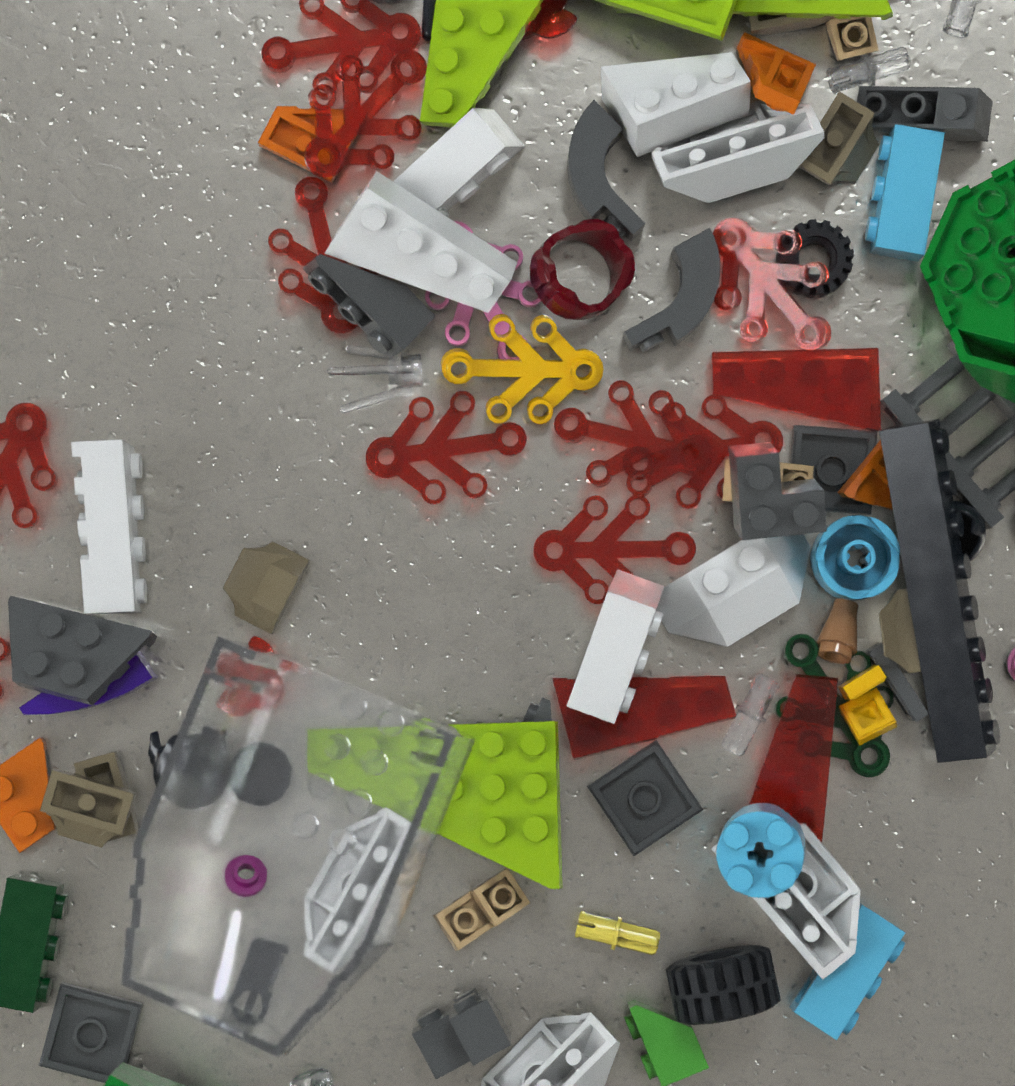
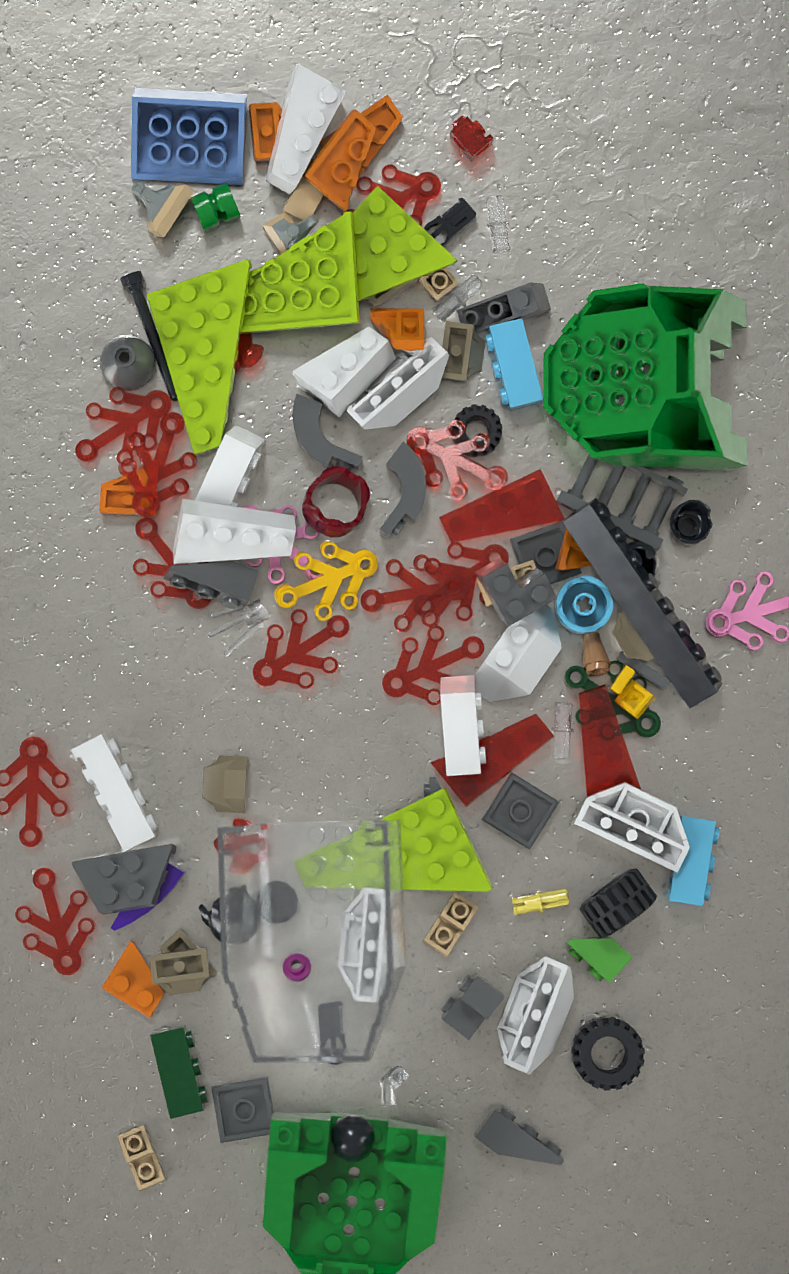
camera: 25 degrees left, 0 degrees up
medium azure brick [716,803,806,898] -> none

